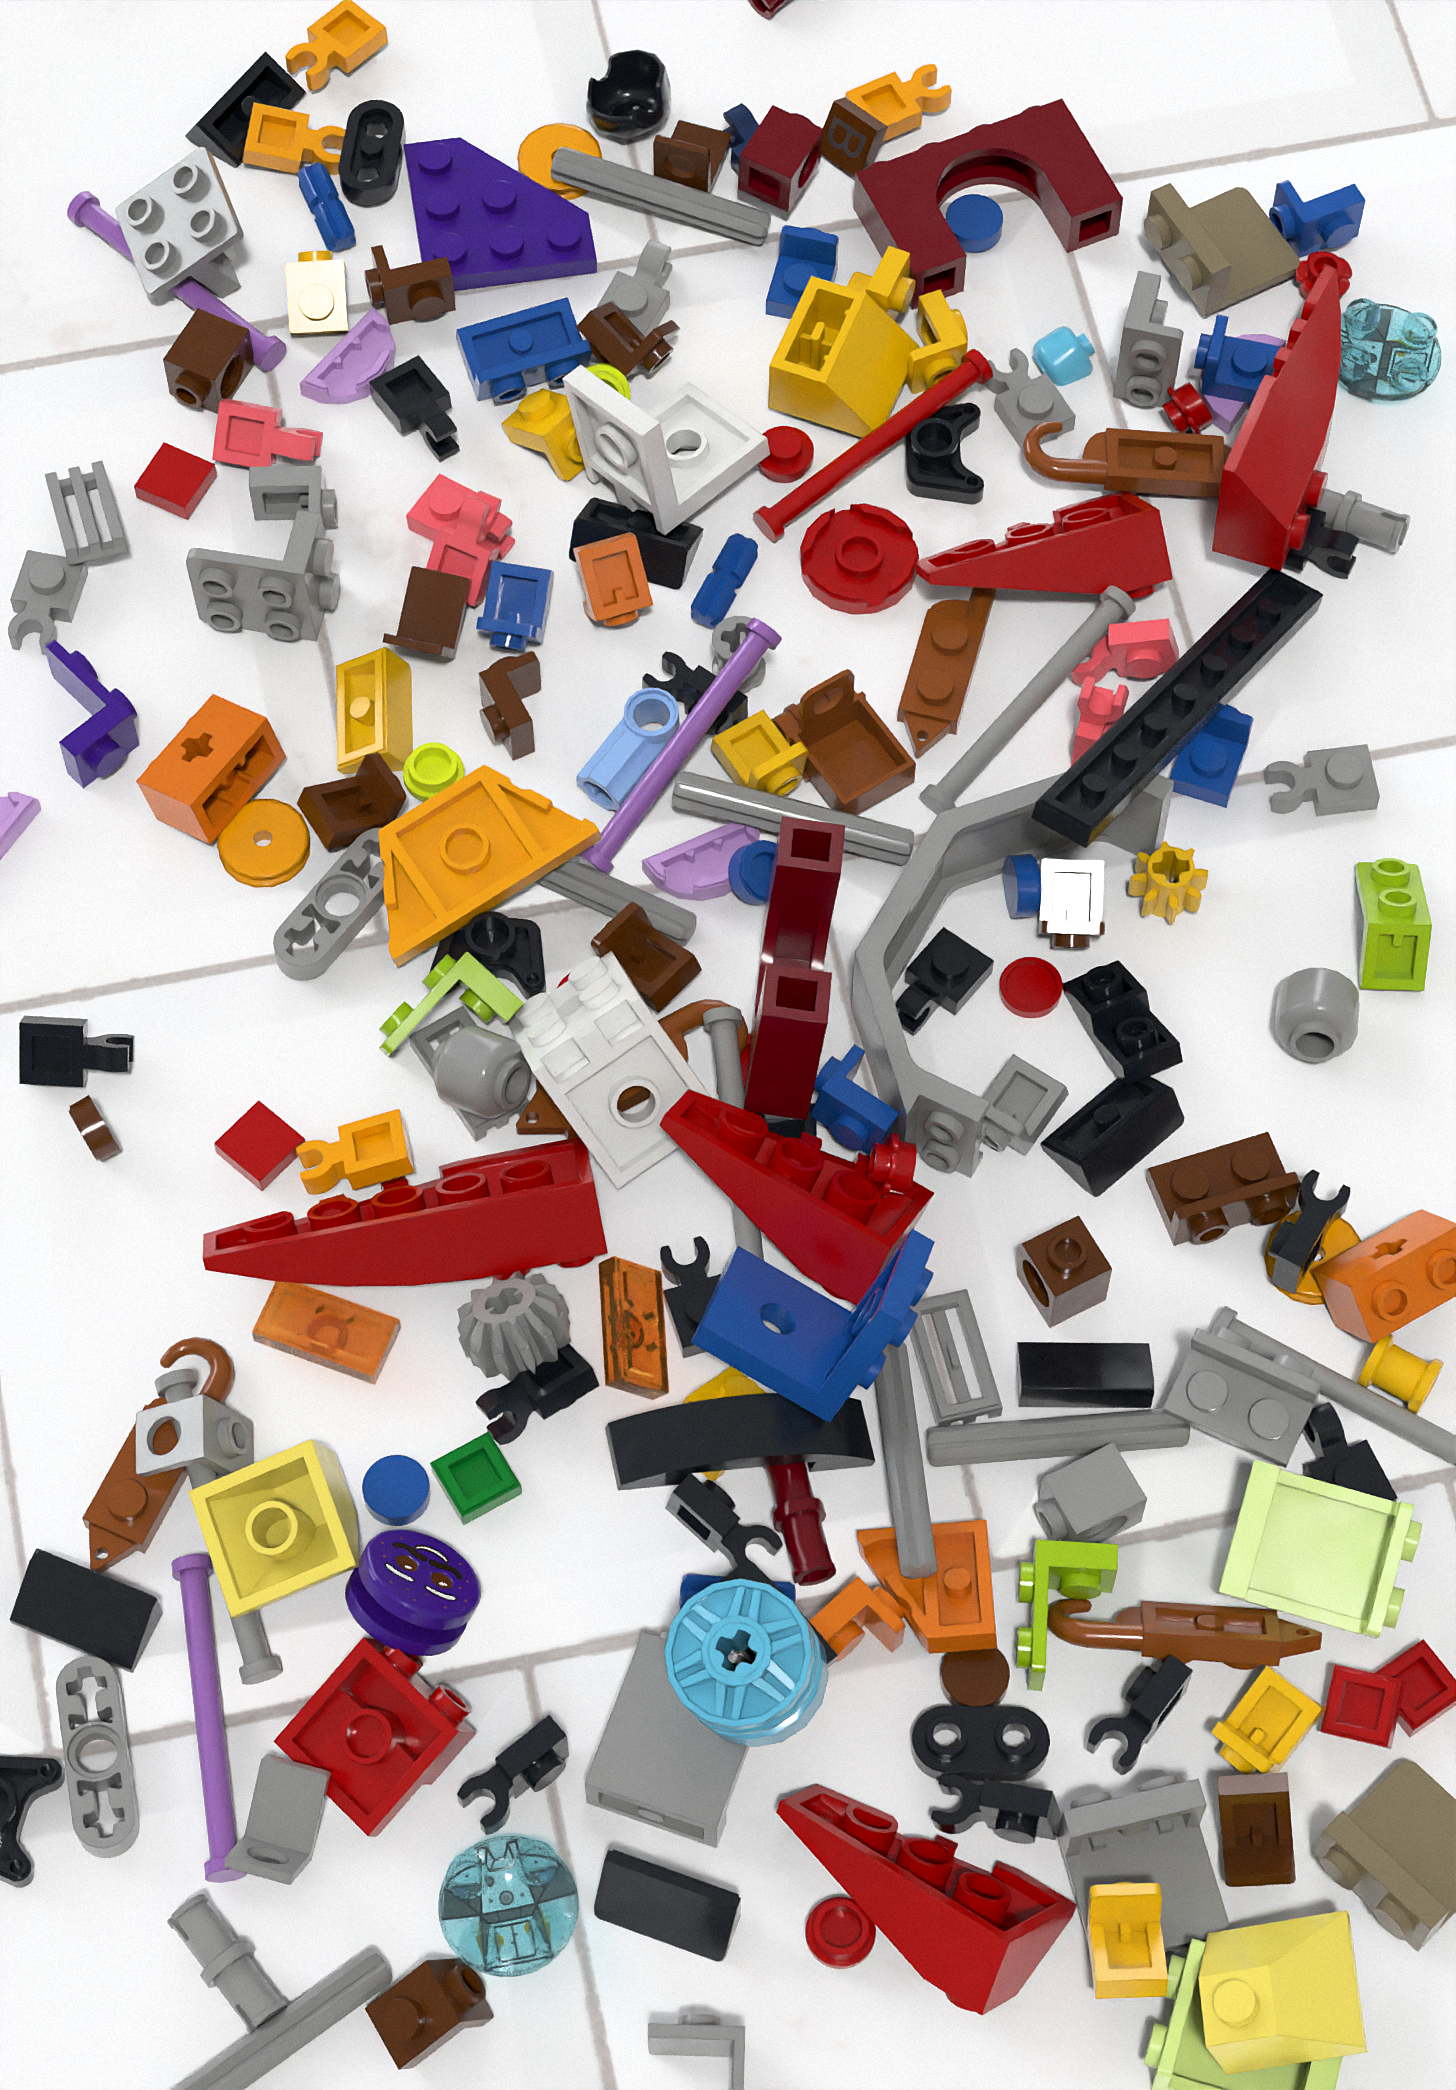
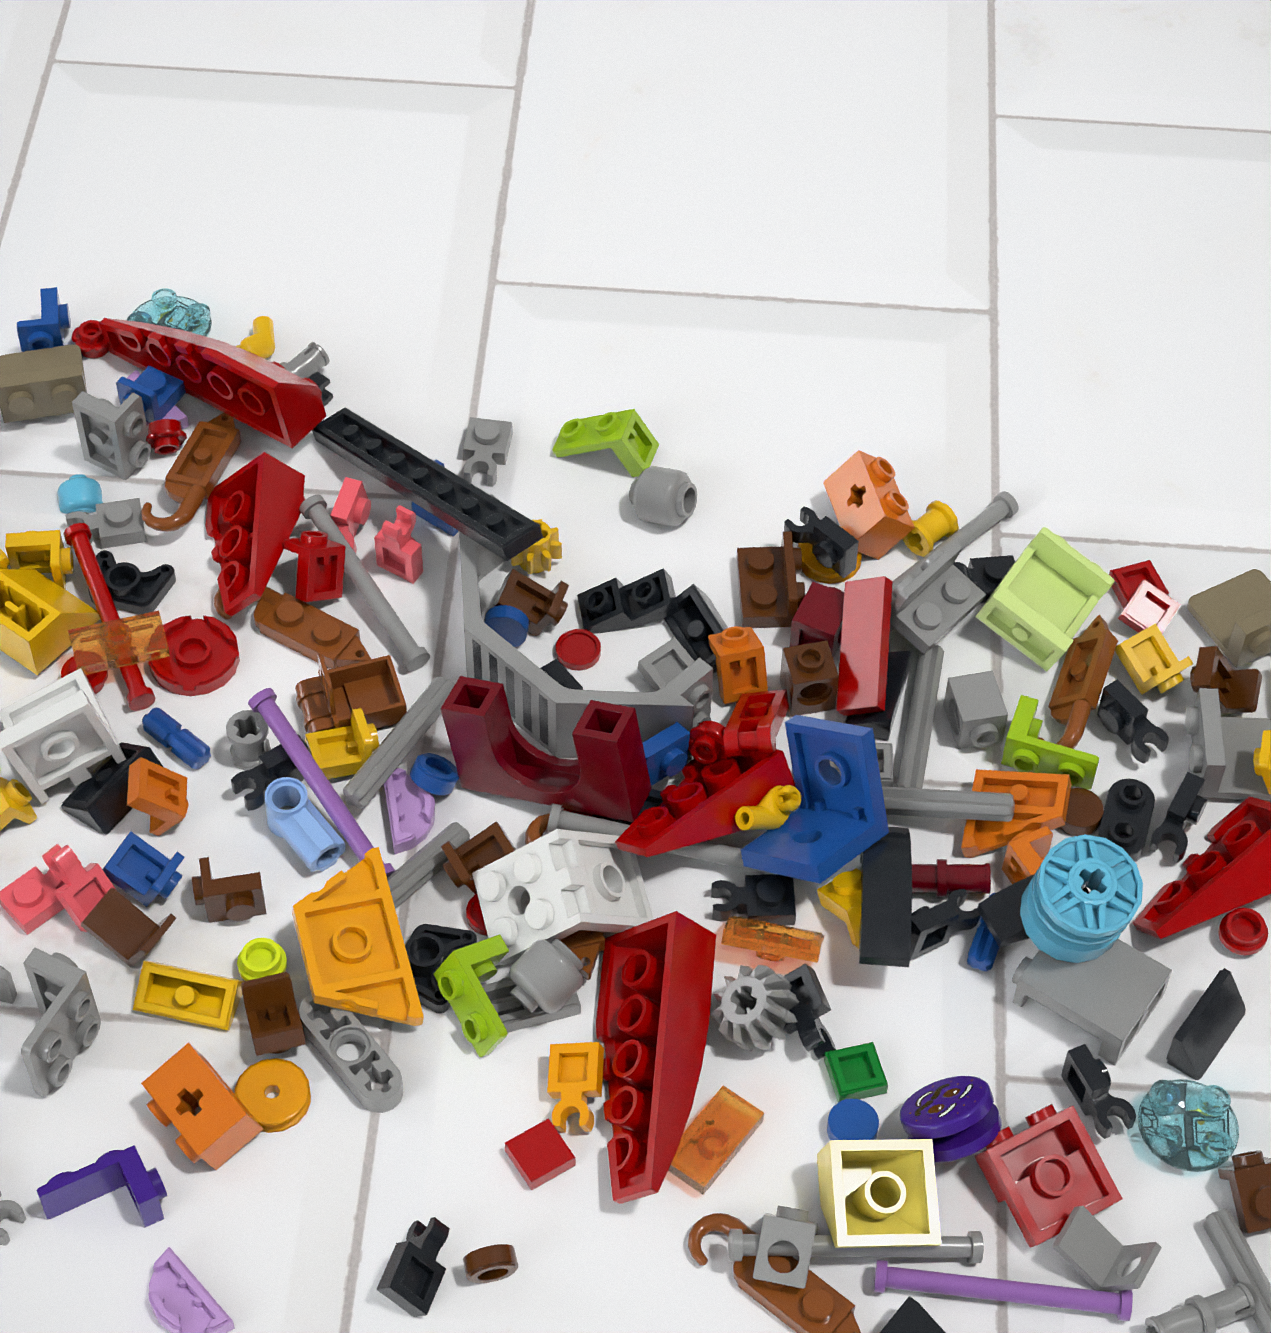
camera: 75 degrees left, 10 degrees down
none -> clear orange plate [68,610,170,675]
none -> yellow arm [236,316,275,359]
none -> red bracket [284,531,346,602]
none -> orange bracket [708,626,768,704]
none -> red plate [723,689,789,757]
none -> yellow arm [735,785,801,830]
none -> dark red brick [789,581,844,658]
none -> tile [836,576,893,716]

